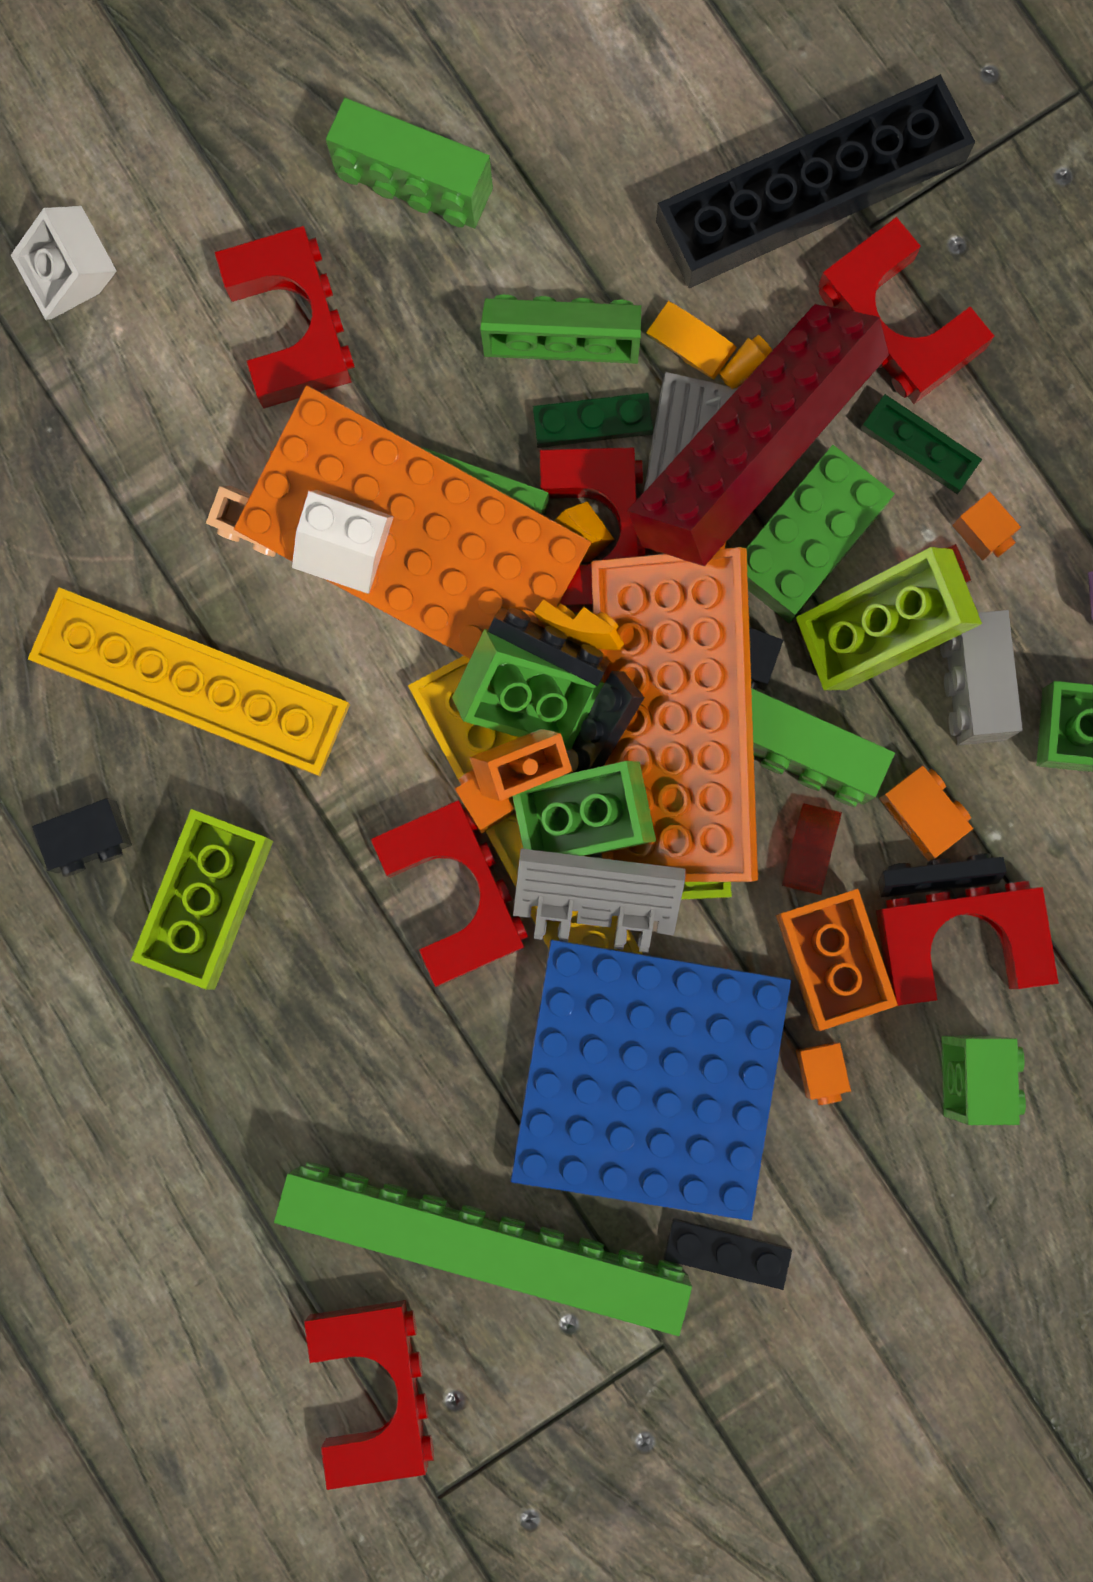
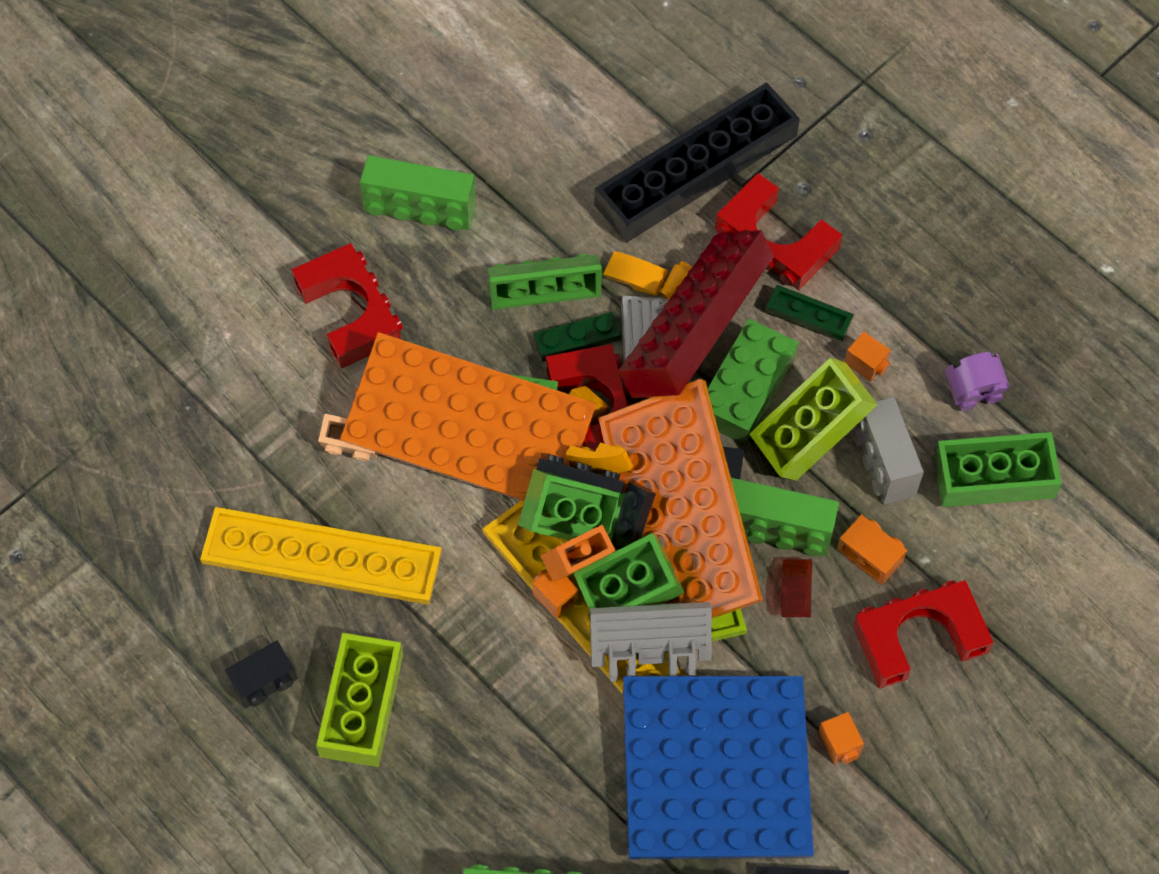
camera: 20 degrees left, 20 degrees down
white slope [11,206,117,320] -> none
white slope [292,490,394,594] -> none
red arch [371,800,528,987] -> none
orange brick [775,889,898,1031] -> none
black plate [878,853,1007,897] -> none
bright green brick [942,1035,1026,1125] -> none

